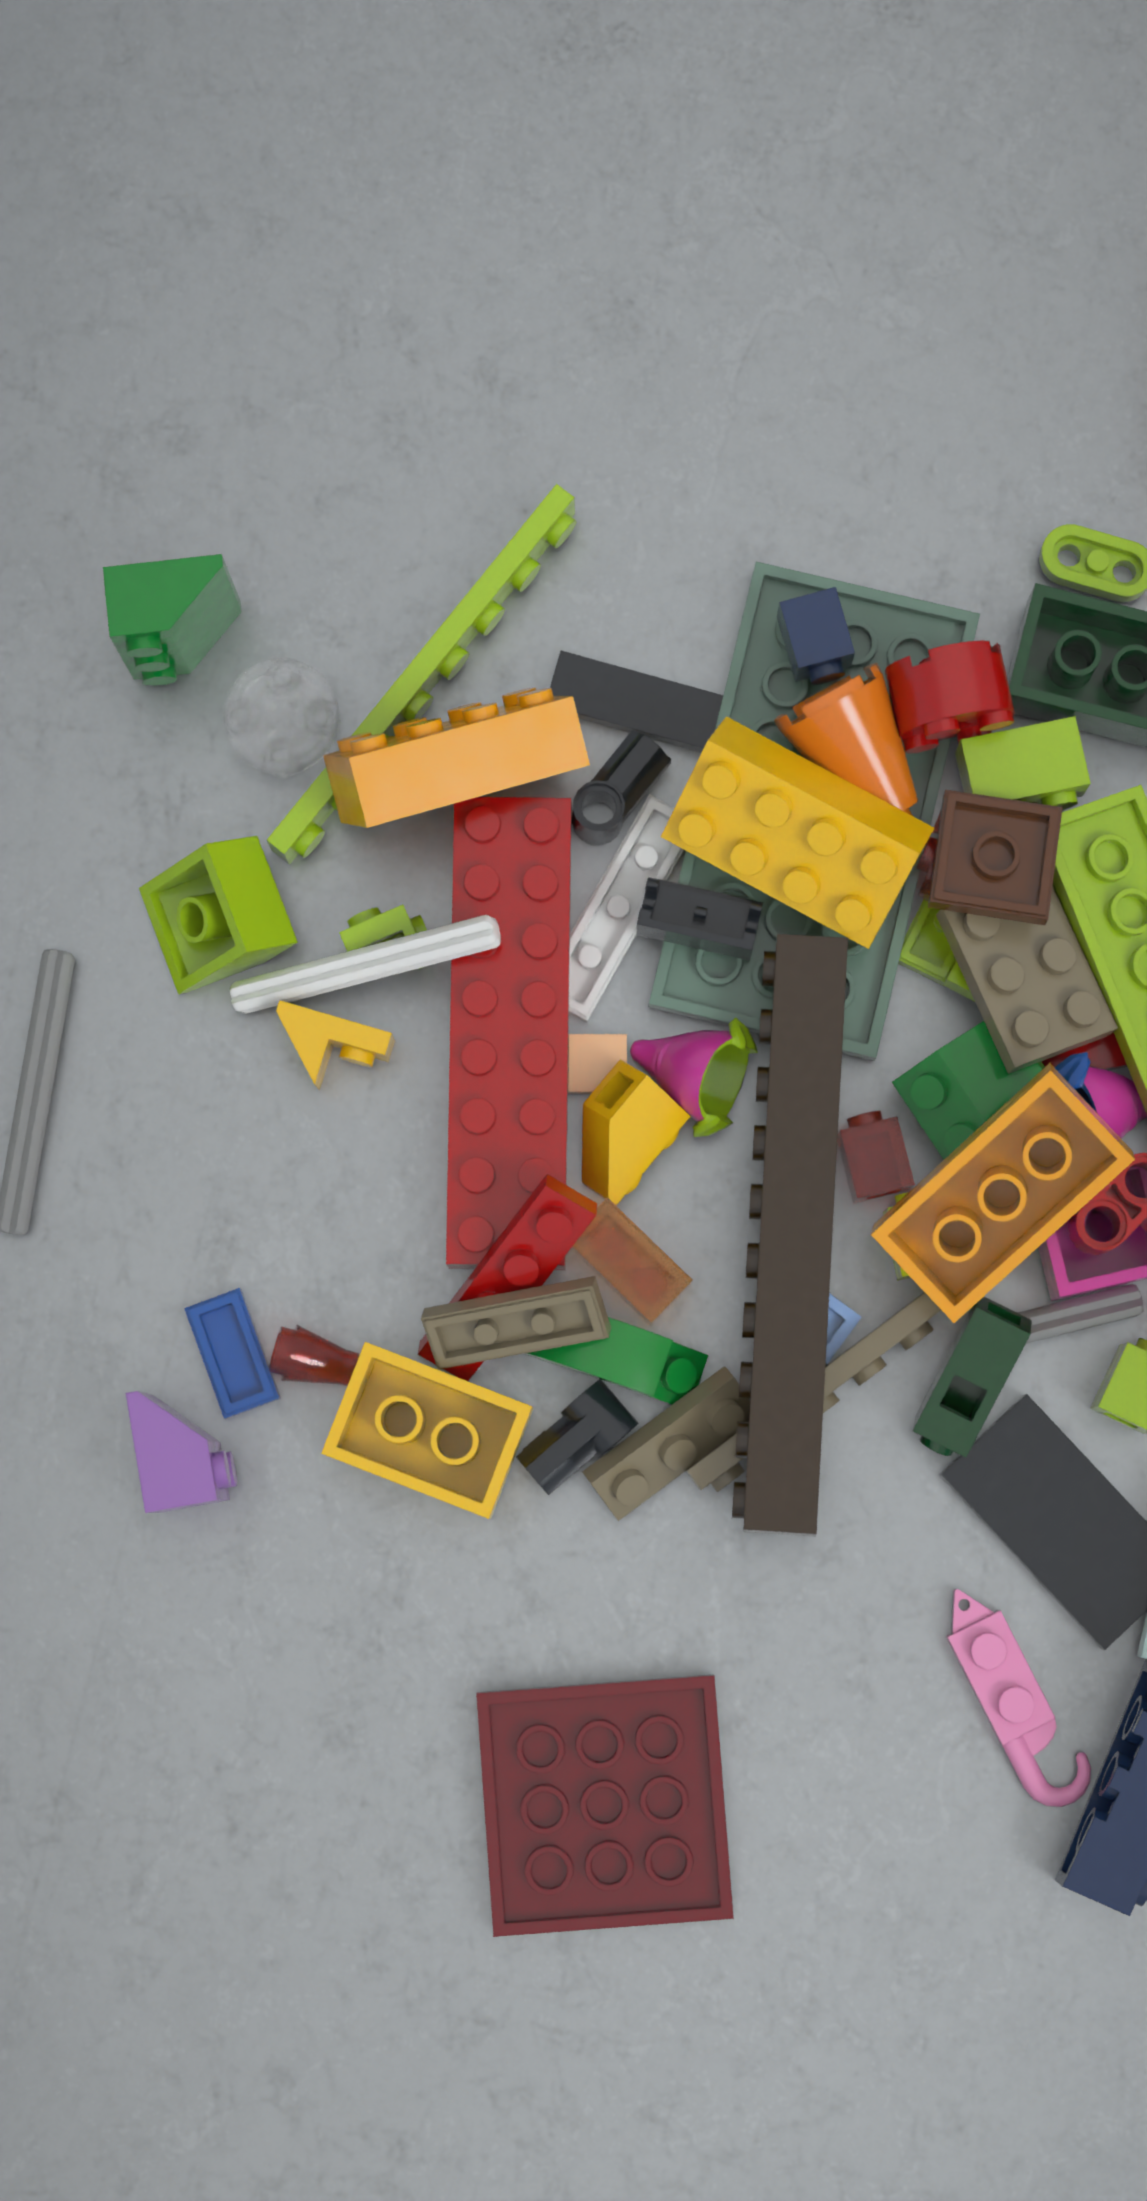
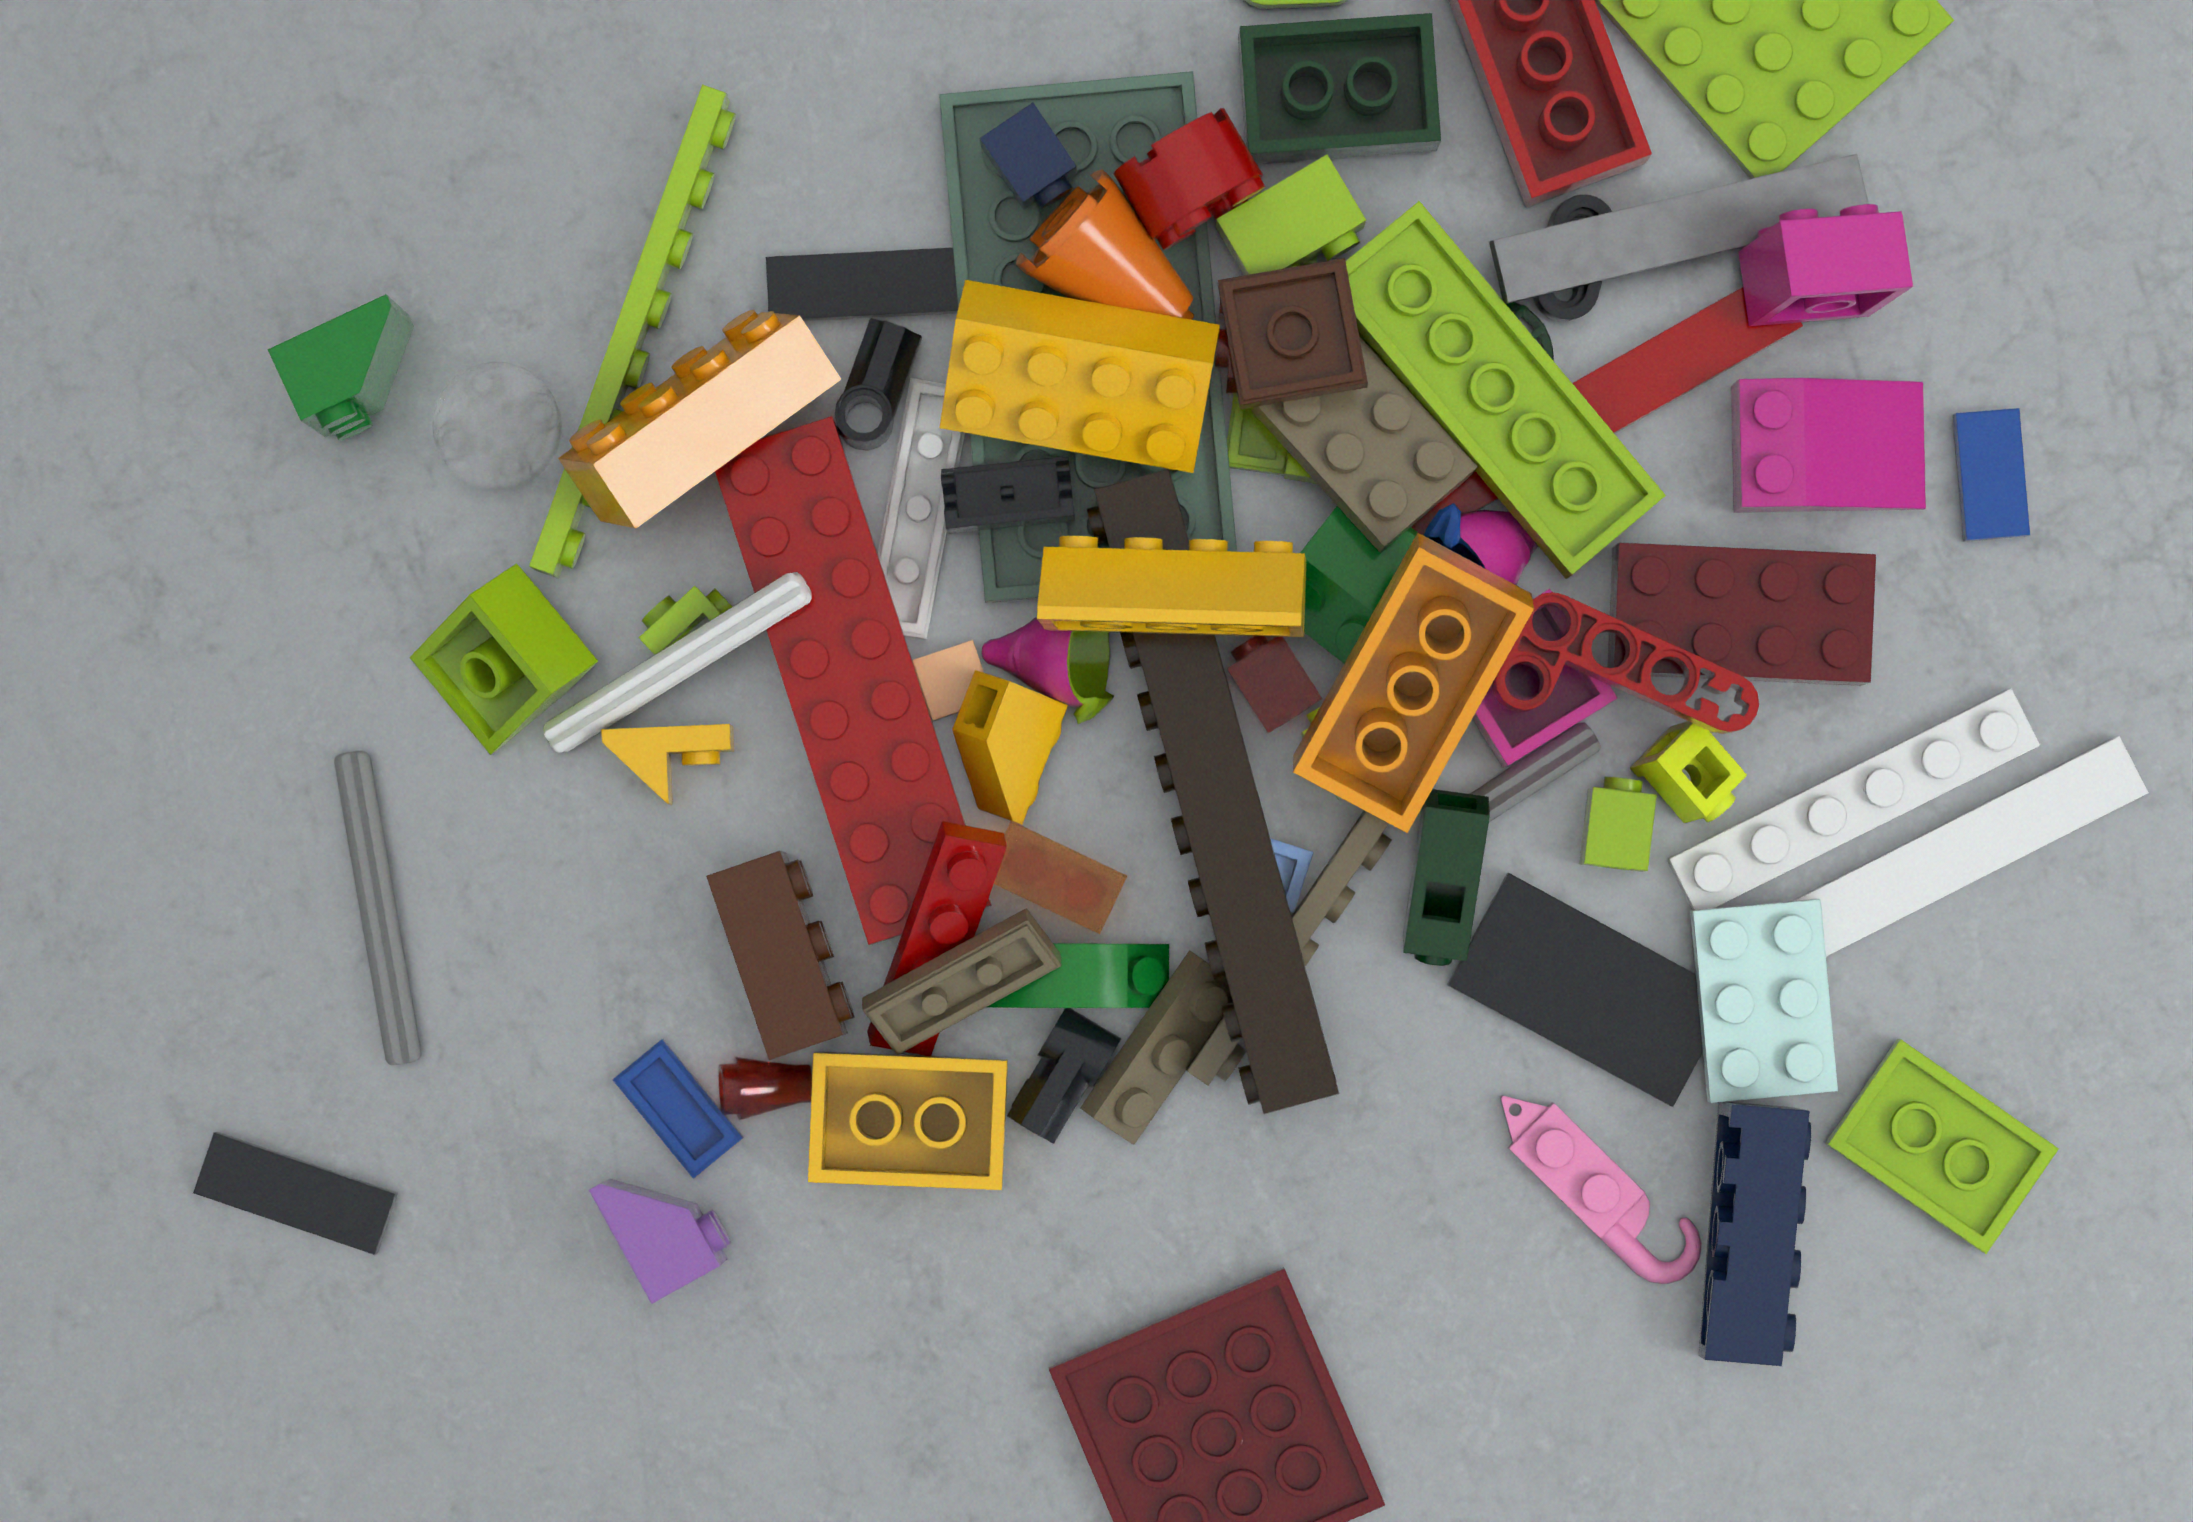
camera: 25 degrees left, 5 degrees up
none -> reddish brown brick [706,851,855,1060]
none -> yellow slope [1037,536,1306,637]

